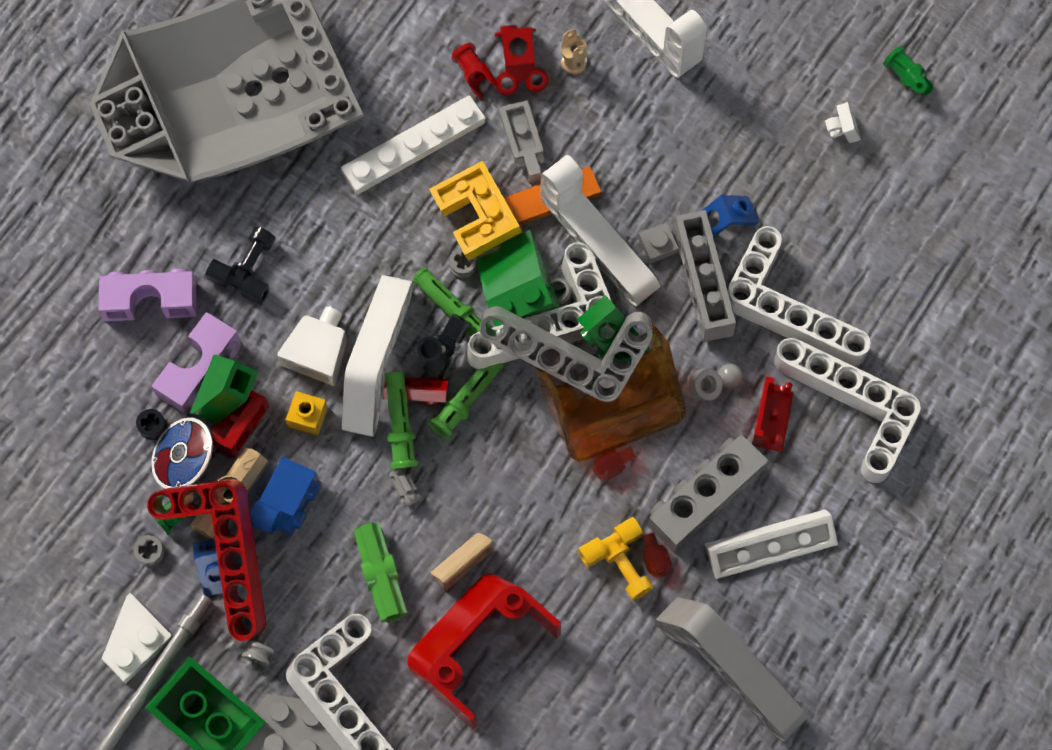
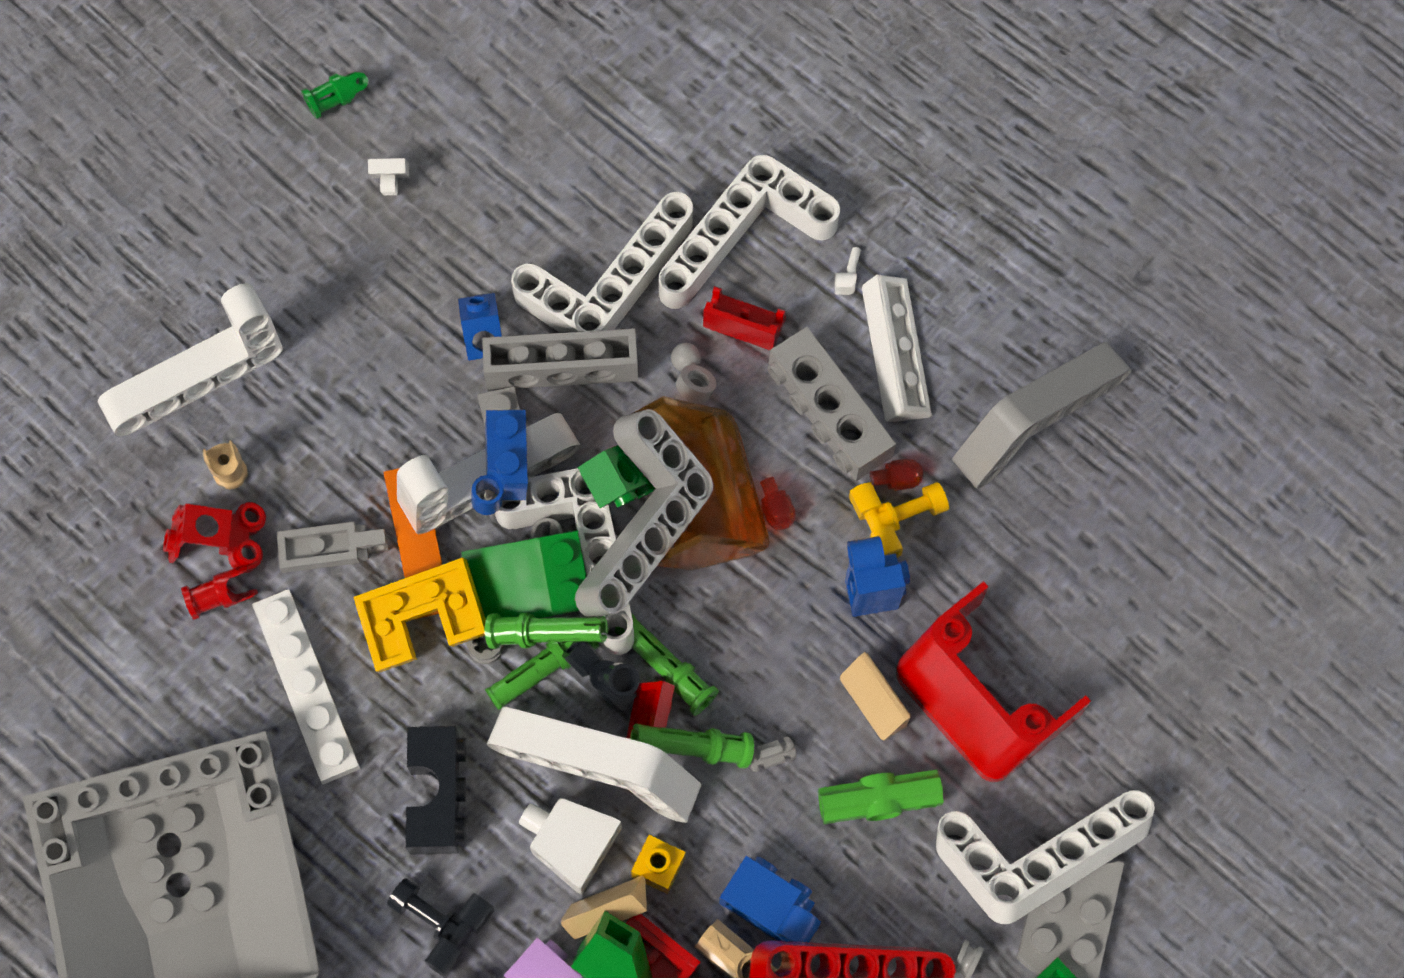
camera: 85 degrees left, 0 degrees up
none -> black arch [406,726,467,855]
none -> blue hinge [471,410,528,515]
none -> bright green pin [484,613,608,649]
none -> tan slope [561,876,647,940]
none -> white hand [835,247,861,295]
none -> blue hinge [845,536,910,617]

